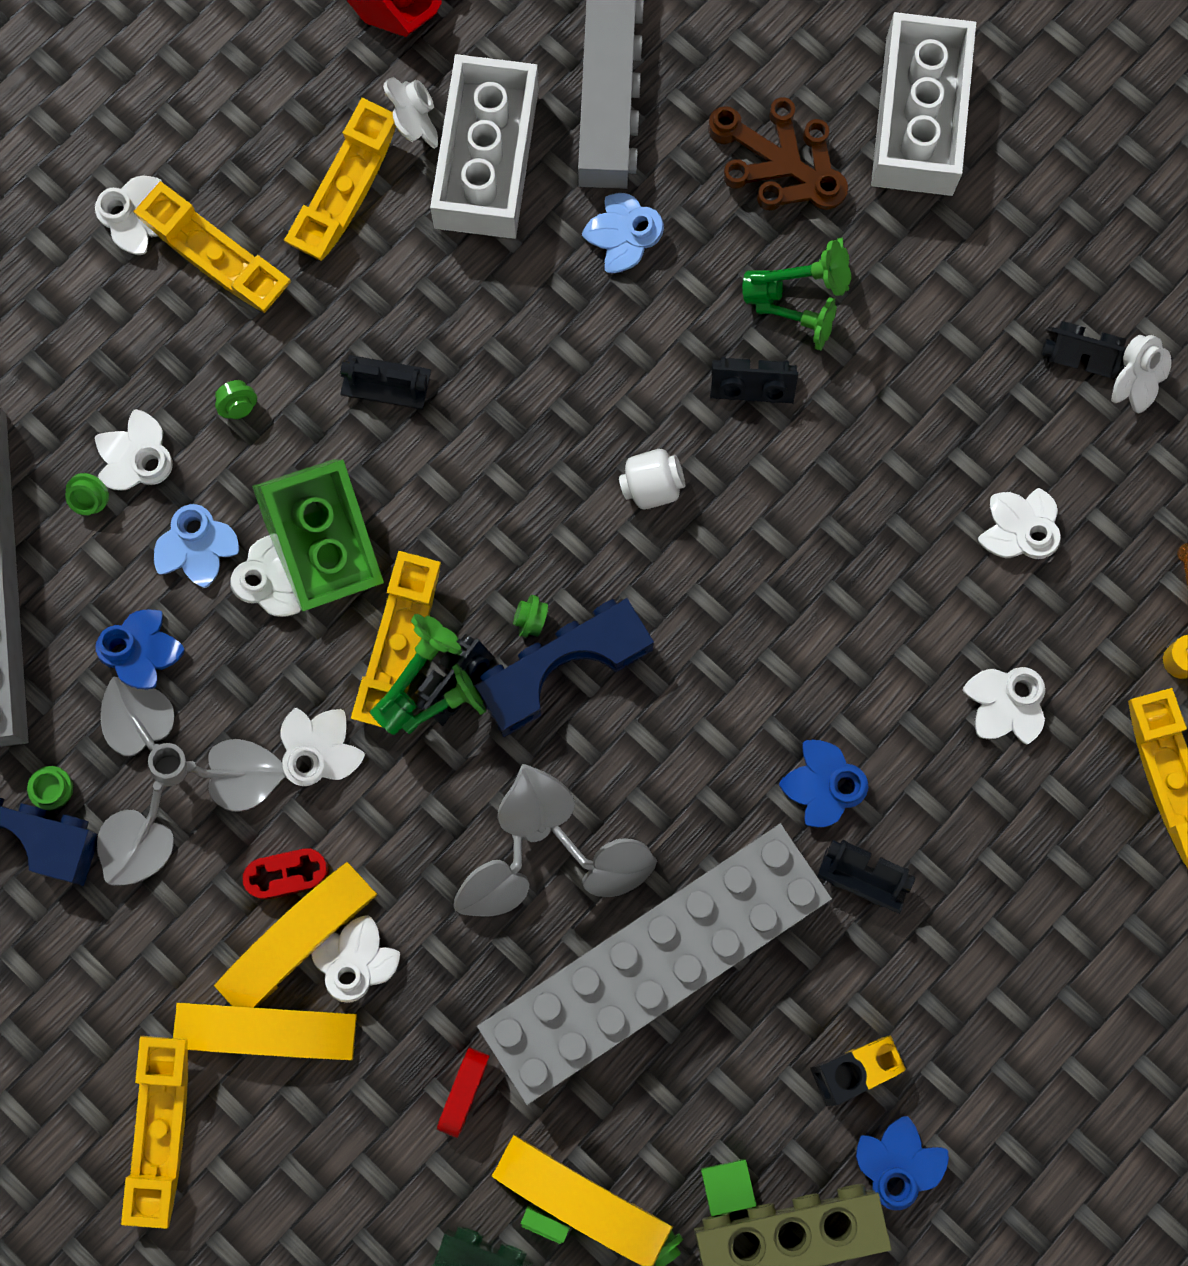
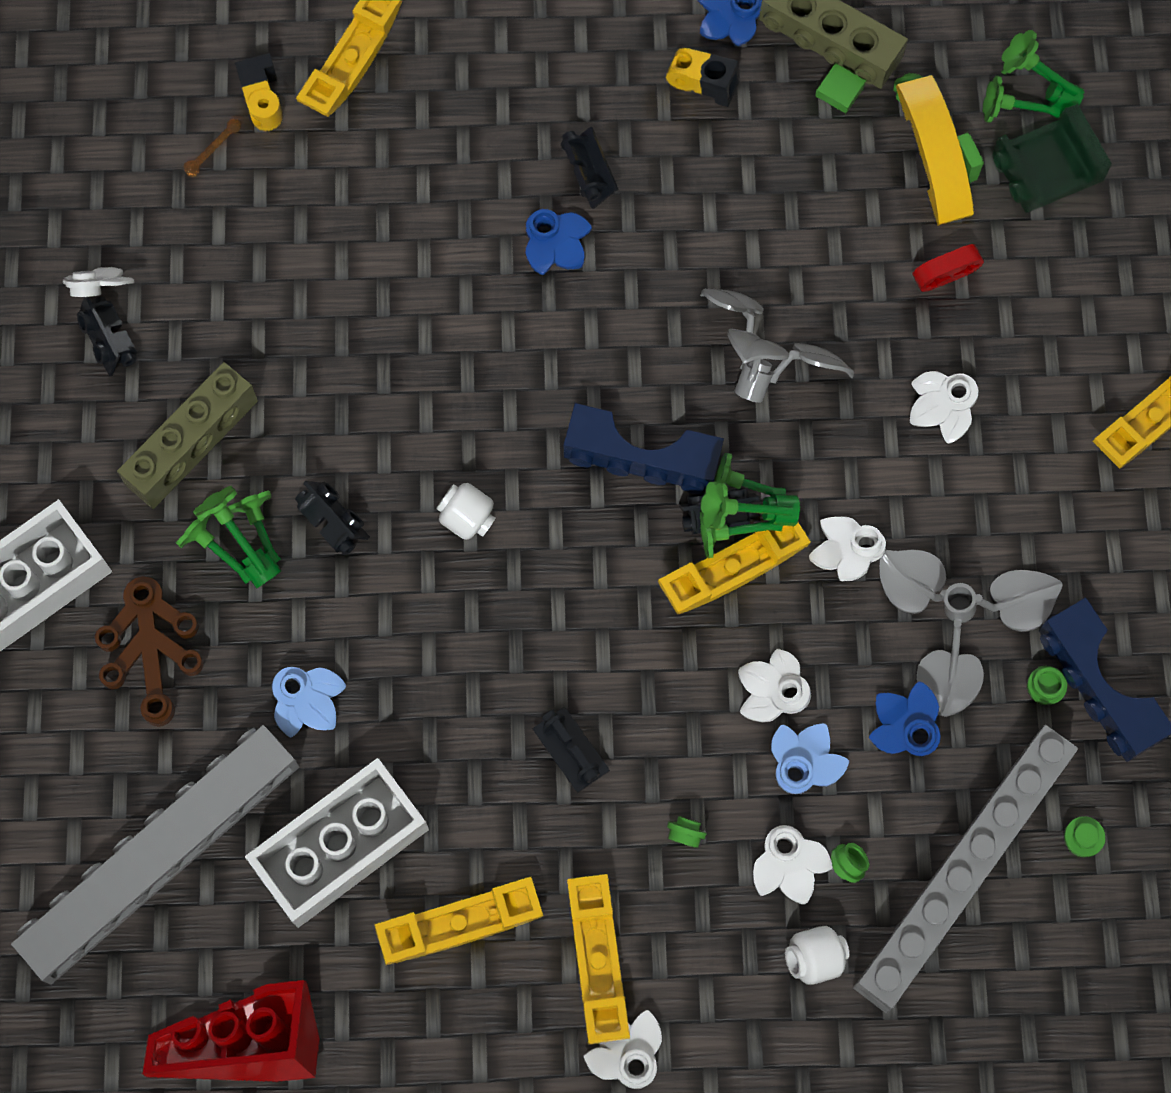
camera: 135 degrees left, 5 degrees down
yellow slope [173,1003,357,1060] -> none
yellow slope [214,862,378,1008] -> none
red beam [243,849,329,900] -> none
bright green slope [252,460,384,611] -> none
white plate [383,77,438,149] -> none
light grey brick [477,823,832,1105] -> none
bright green plate [513,595,548,638] -> none
white plate [963,667,1045,745] -> none
white plate [978,488,1061,559] -> none
none -> olive brick [117,362,258,509]
none -> white head [785,926,849,985]

